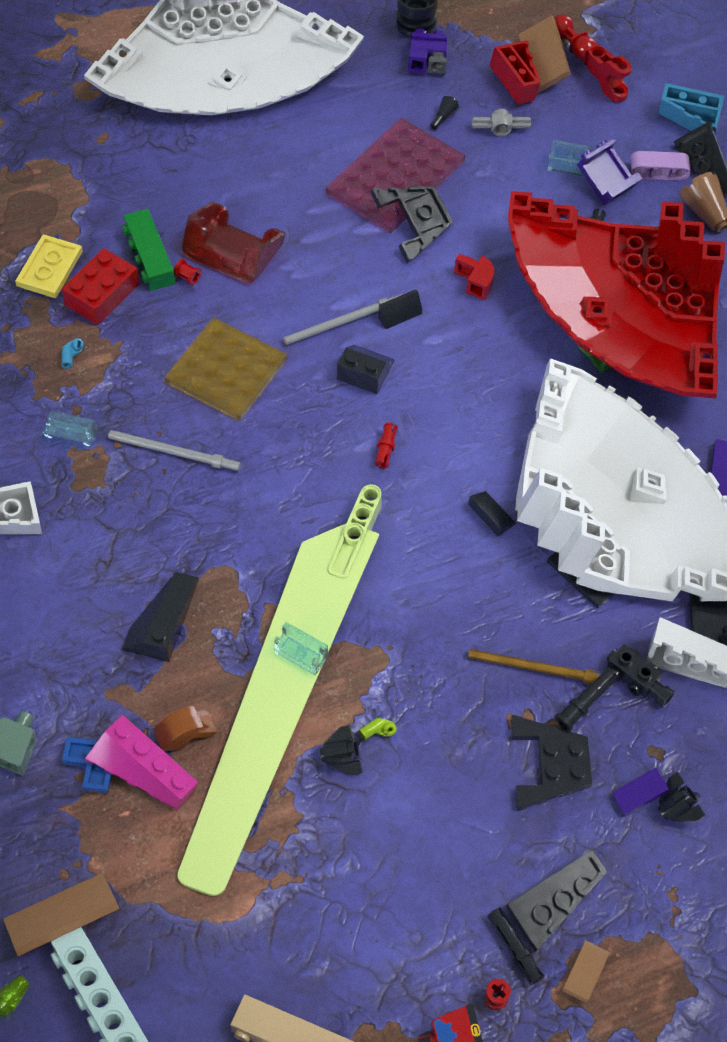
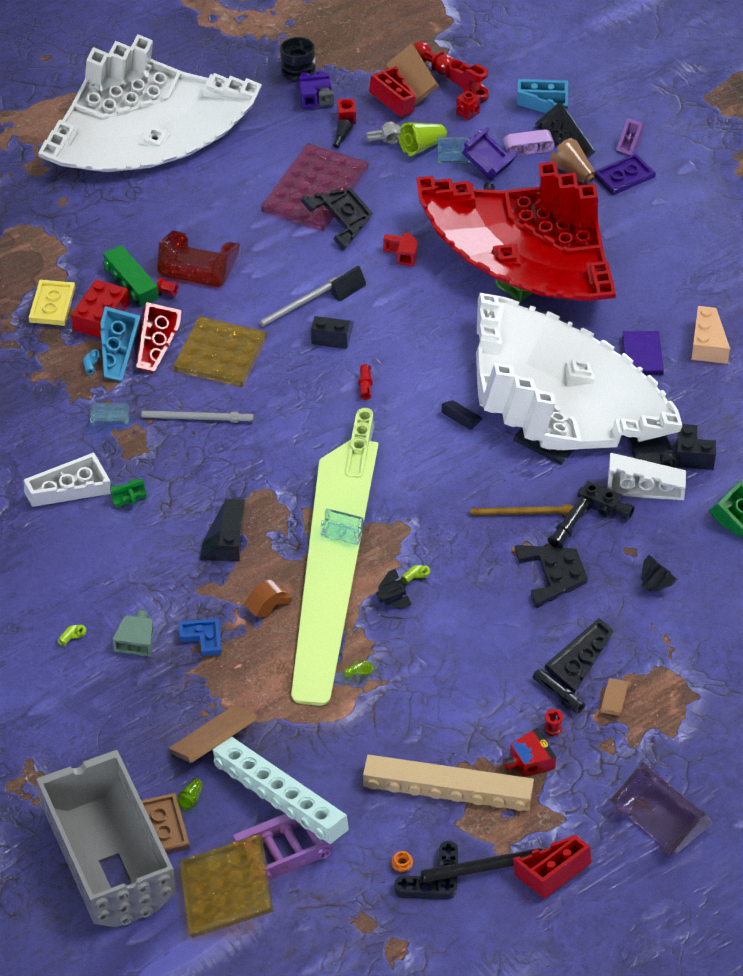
camera: 10 degrees left, 10 degrees down
dark pink wedge [85,714,198,810] -> none
dark purple tile [612,768,670,816] -> none
none -> dark azure wedge [100,307,140,382]
none -> green hips [110,478,147,508]
none -> red wedge [136,302,182,373]
none -> red brick [337,98,356,125]
none -> clear neon green arm [343,660,374,679]
none -> lime cone [399,122,447,156]
none -> red brick [456,90,480,121]

